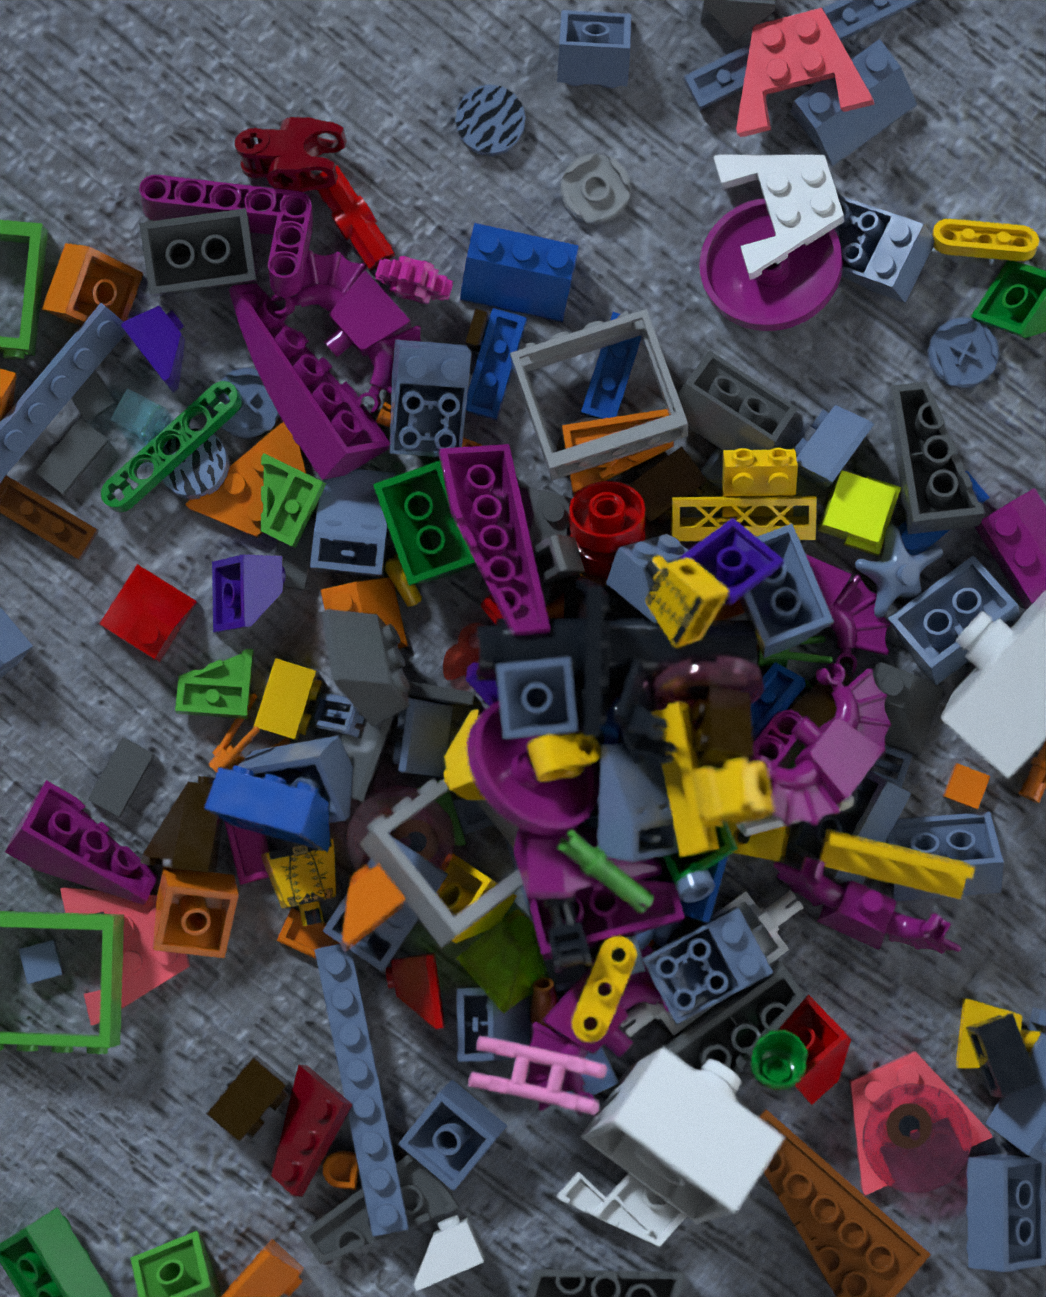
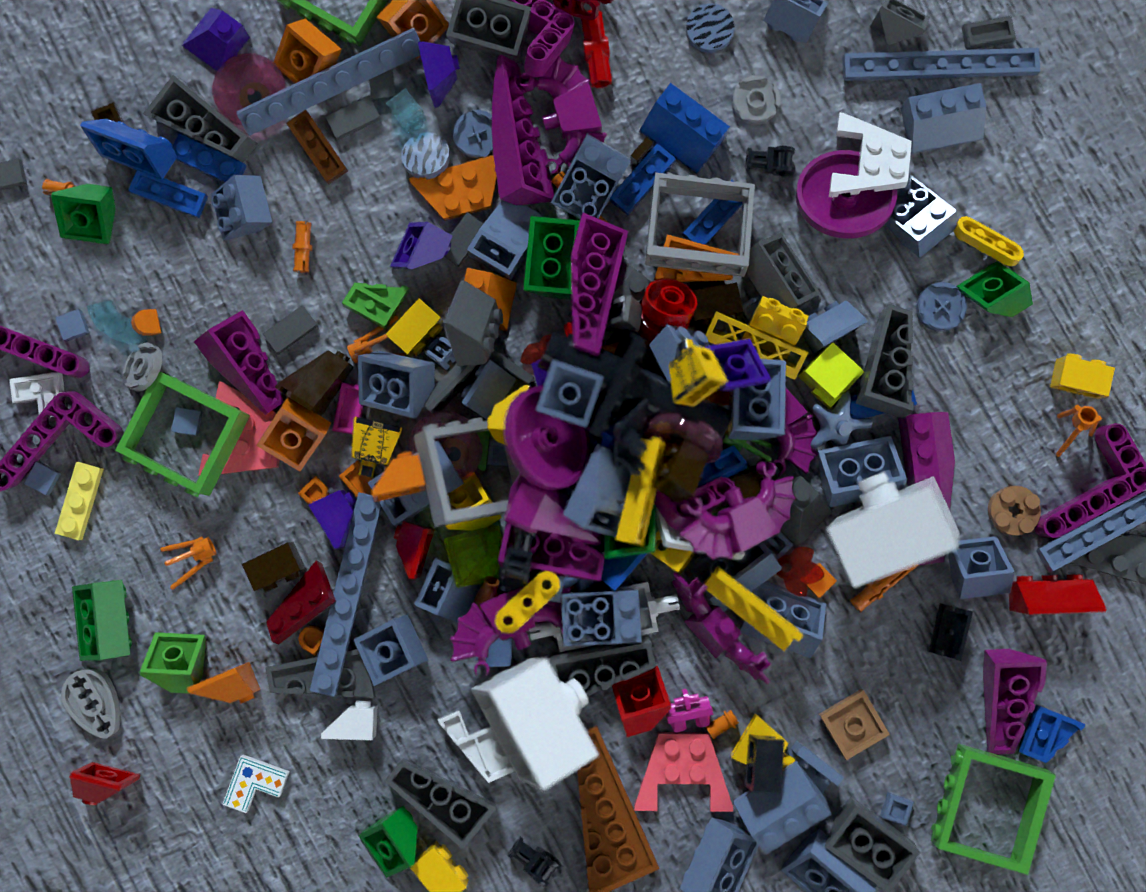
camera: 25 degrees right, 0 degrees up
red slope [99,564,198,662] -> none
green beam [101,381,242,513] -> none
blue slope [204,766,330,852] -> none
bright green wing [261,453,326,548] -> none
dark pink gear [375,256,453,304] -> none
yellow arm [385,554,422,607] -> none
bright pink piece [469,1036,607,1115] -> none
yellow piece [527,733,601,782] -> none
bright green pin [558,830,654,913] -> none
sand blue tile [676,871,715,902] -> none
yellow brick [693,759,775,827] -> none
coral wing [736,8,875,138] -> none
green hair [751,1030,808,1091] -> none
clear pink tile [862,1083,972,1193] -> none
none -> orange plant [160,536,217,590]
none -> orange pin [292,221,312,273]
none -> orange tile [298,476,329,504]
none -> dark purple slope [308,490,356,549]
none -> dark pink hips [666,688,713,733]
none -> orange pin [706,710,739,739]
none -> black connector [745,146,795,177]
none -> clear red plate [776,547,825,597]

